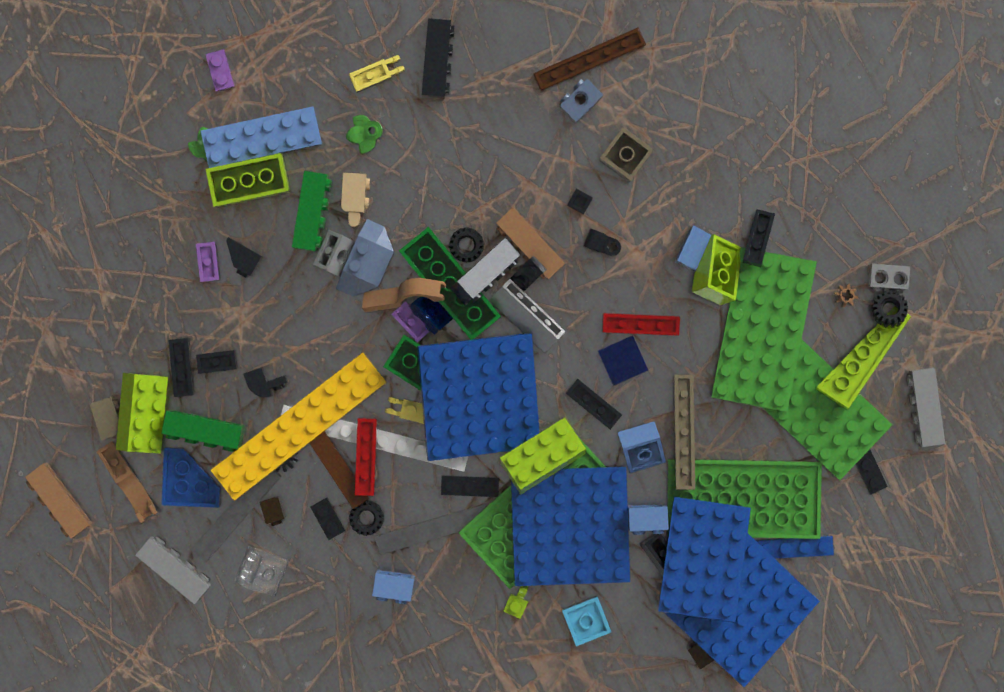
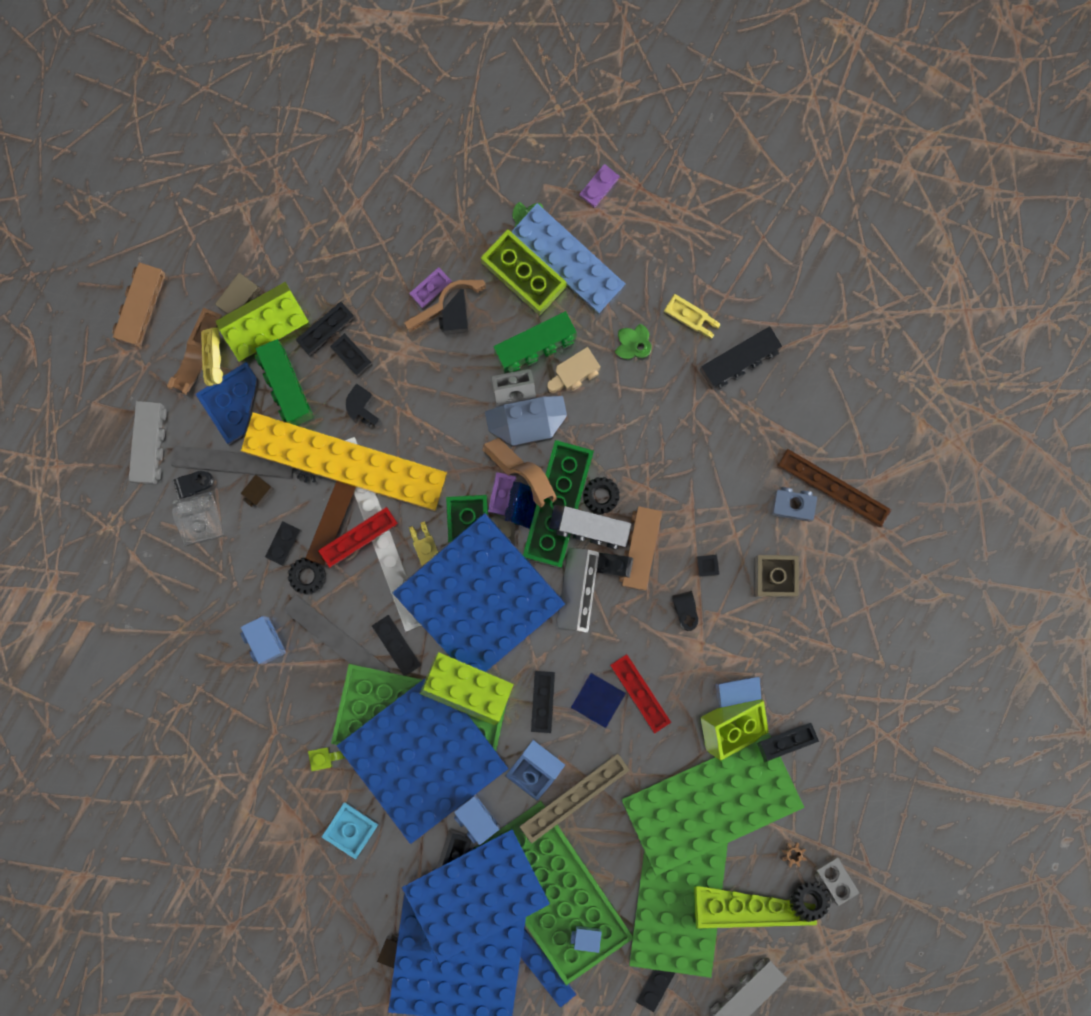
camera: 50 degrees right, 5 degrees down
none -> black piece [172,470,214,500]
none -> light yellow hinge [201,328,223,386]
none -> medium nougat piece [404,280,486,333]
none -> medium blue brick [571,926,602,953]

